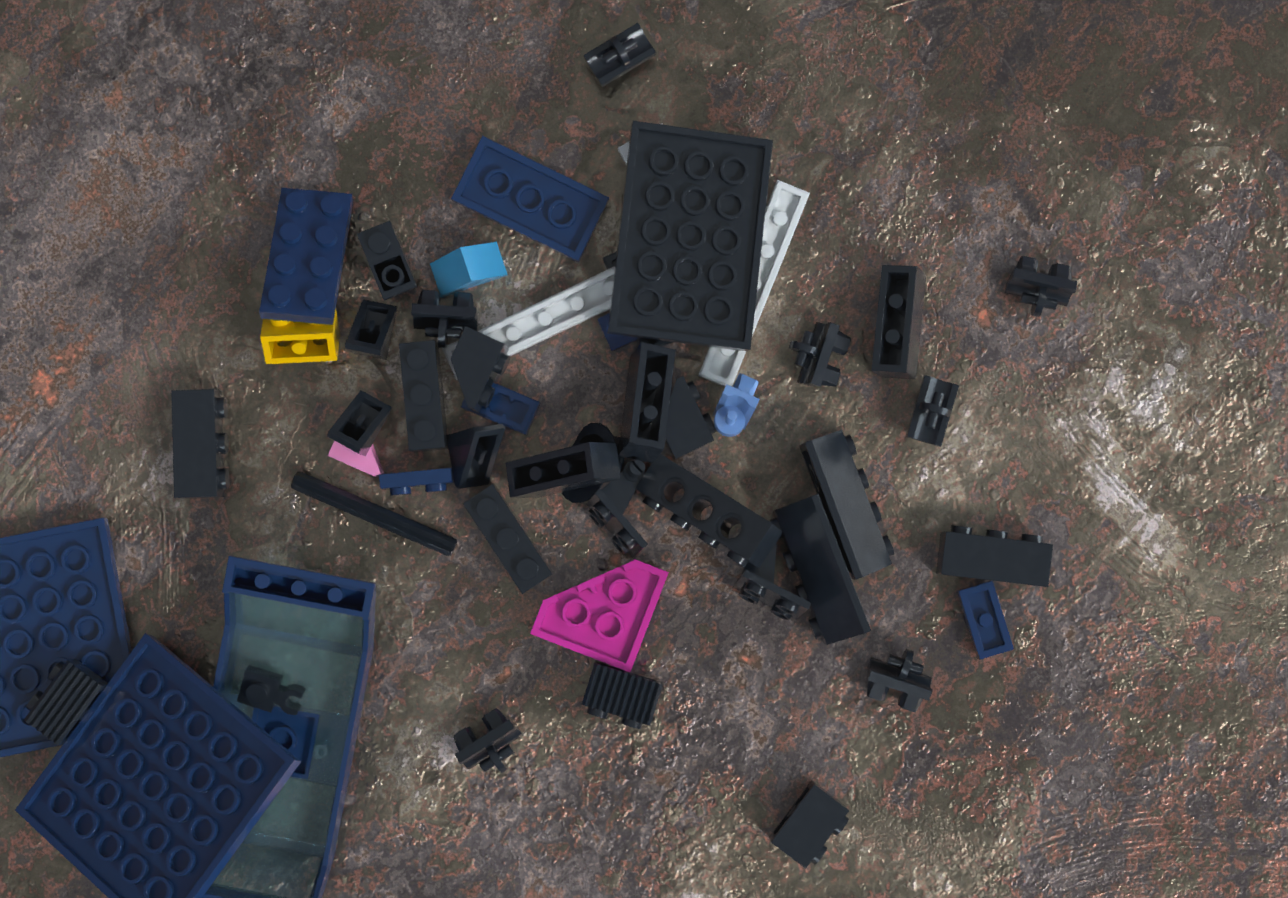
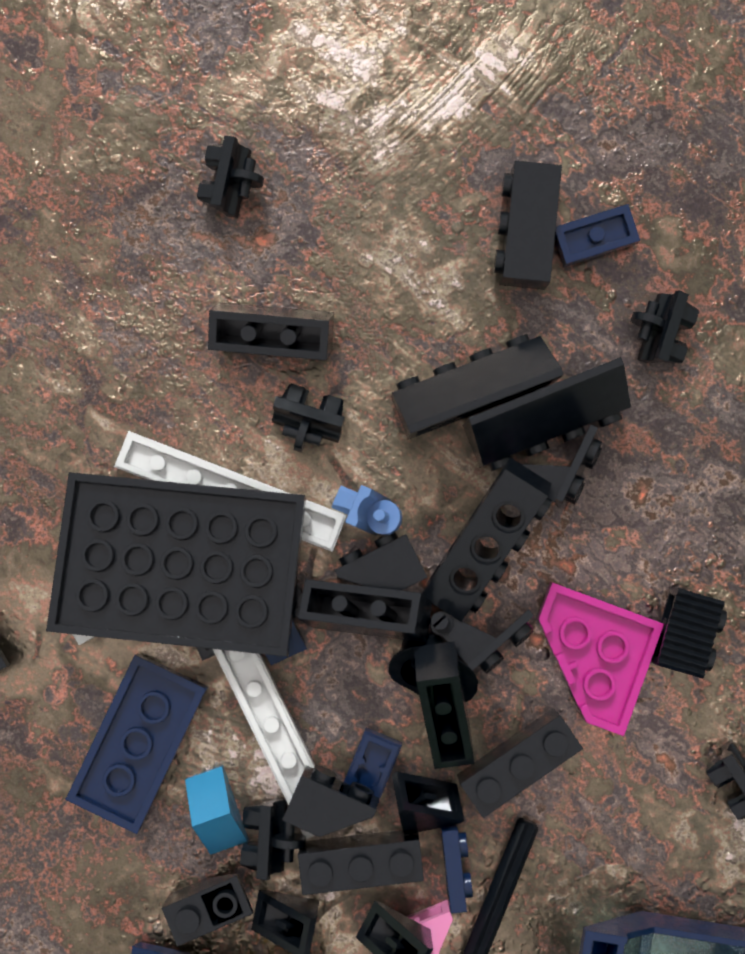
camera: 85 degrees left, 0 degrees up
black hips [906,375,959,447] -> none

